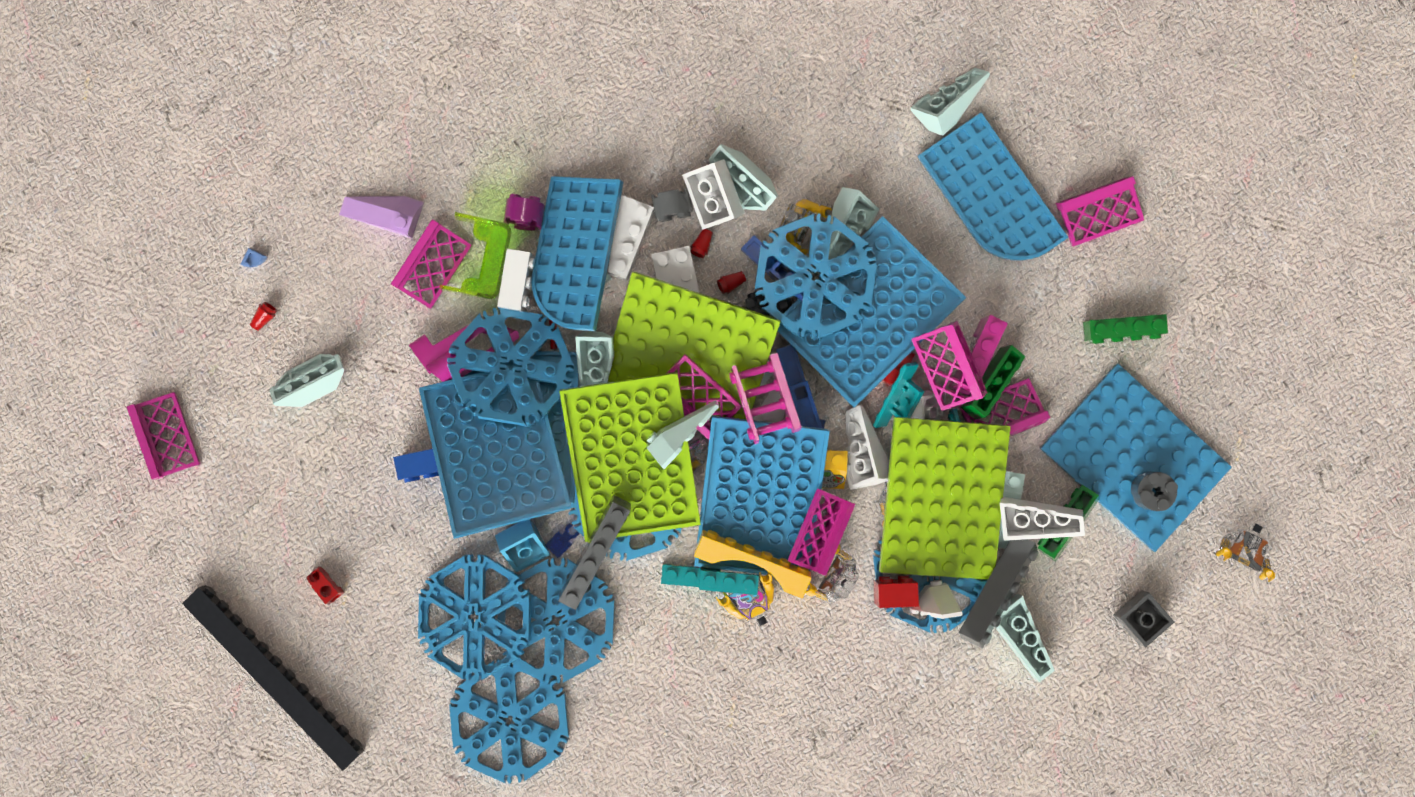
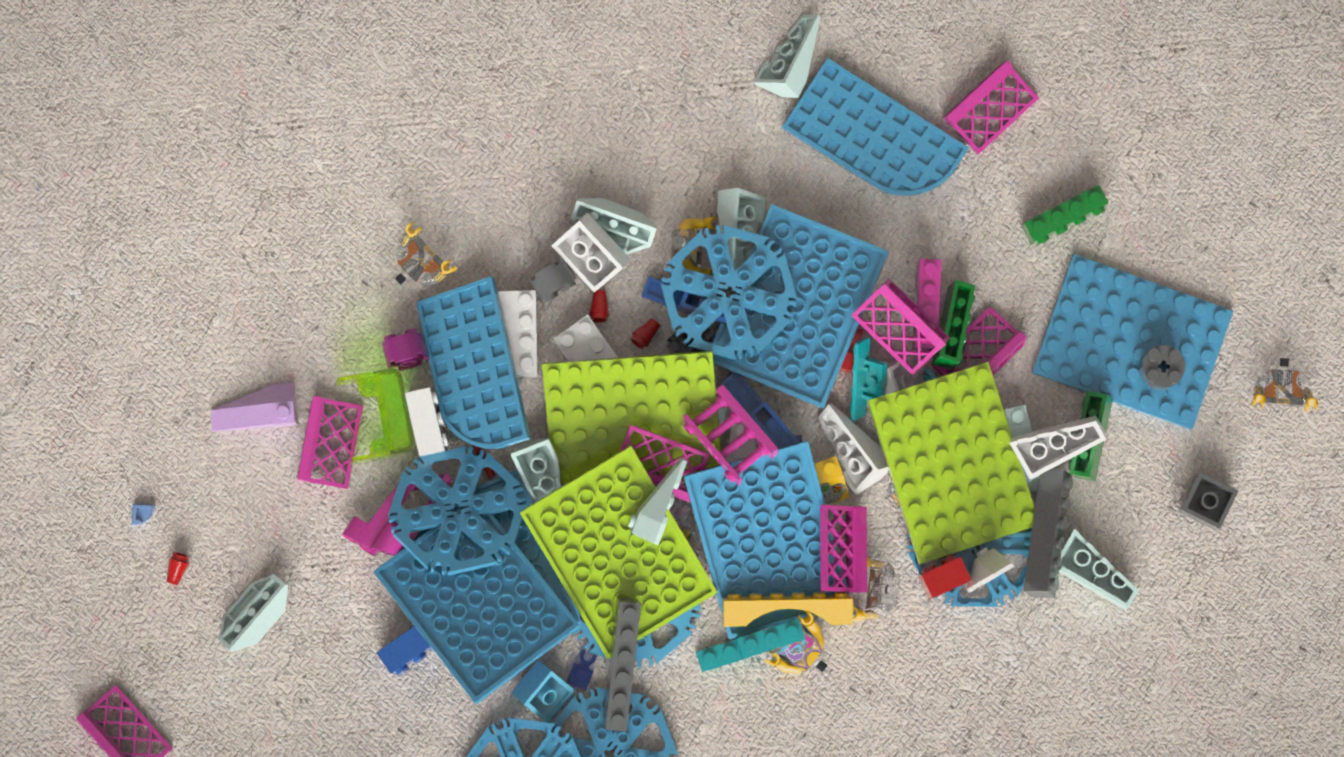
camera: 25 degrees left, 5 degrees down
none -> torso [394,222,457,287]

